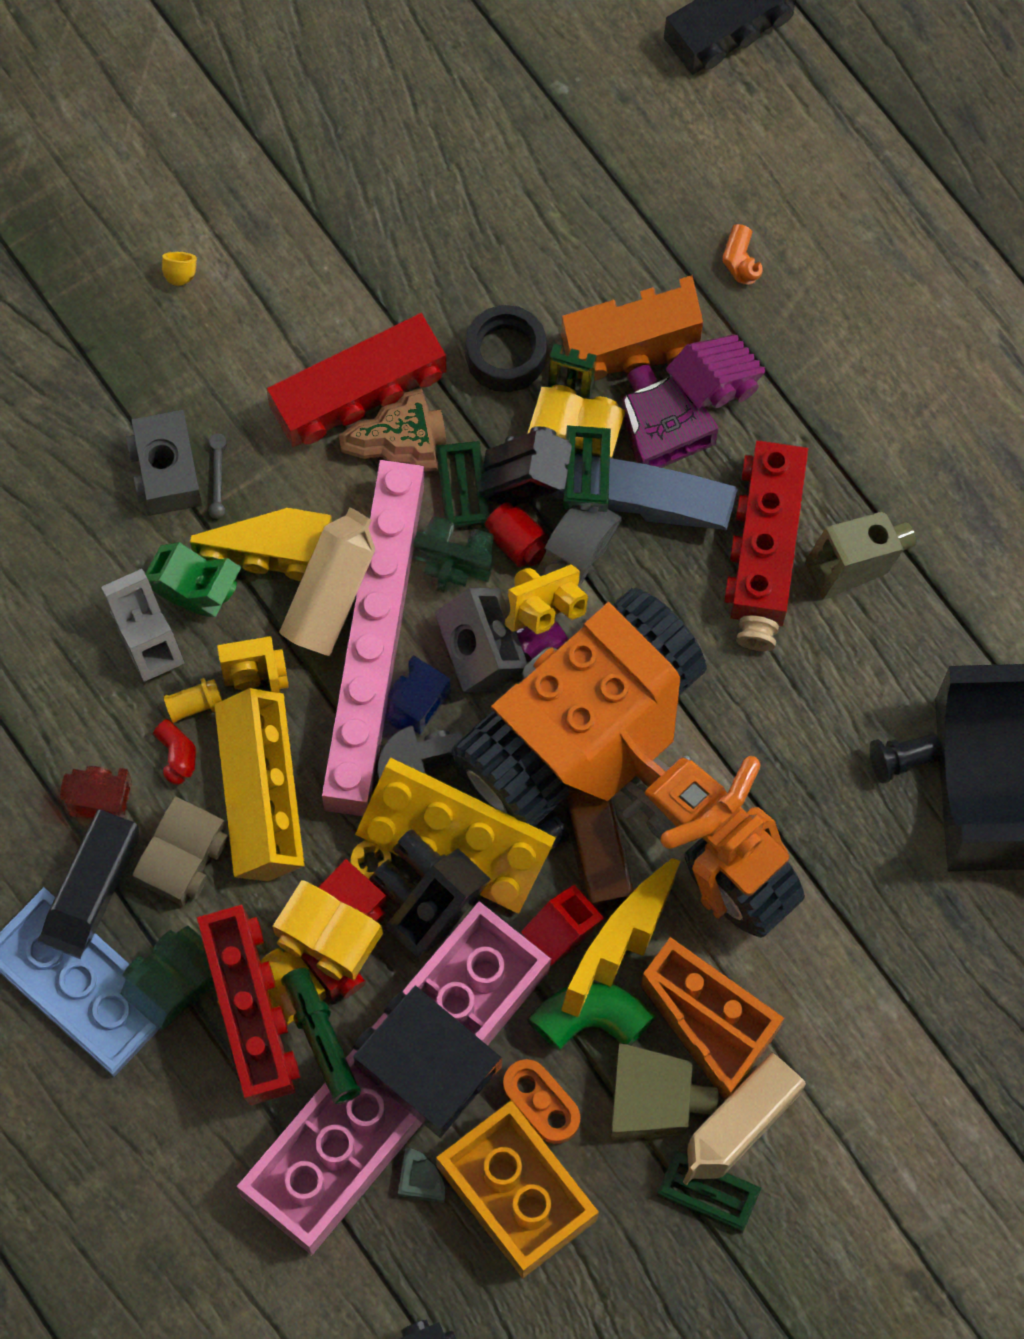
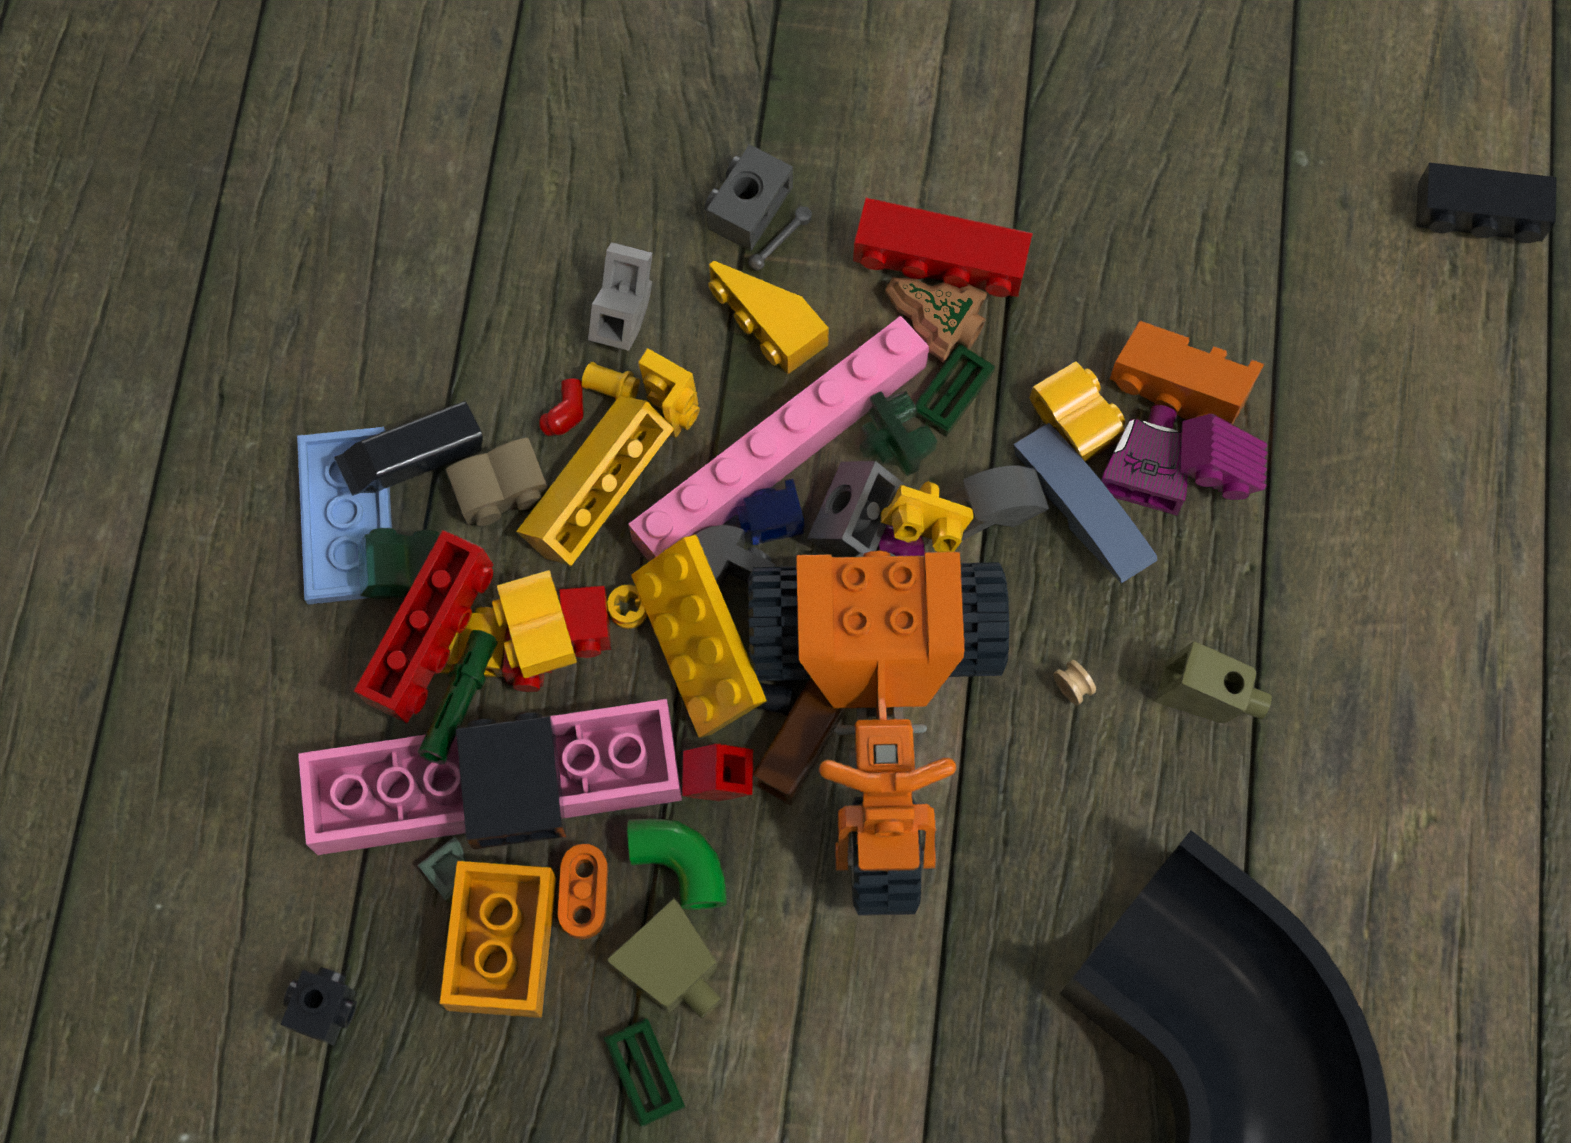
camera: 45 degrees right, 0 degrees up
clear red brick [60,766,132,819] -> none
green brick [145,542,241,617] -> none
yellow hinge [162,252,197,286] -> none
tan piece [279,507,375,656] -> none
black brick [369,829,491,958] -> none
black tyre [465,305,547,392] -> none
black brick [478,426,572,507] -> none
red brick [485,502,549,567] -> none
dark green tile [548,343,597,399] -> none
yellow slope [561,858,681,1017] -> none
dark green tile [563,425,611,512] -> none
orange wedge [641,937,784,1100] -> none
tan piece [683,1053,806,1185] -> none
orange arm [722,224,763,285] -> none
red brick [724,440,809,626] -> none
black pin [869,733,942,783] -> none

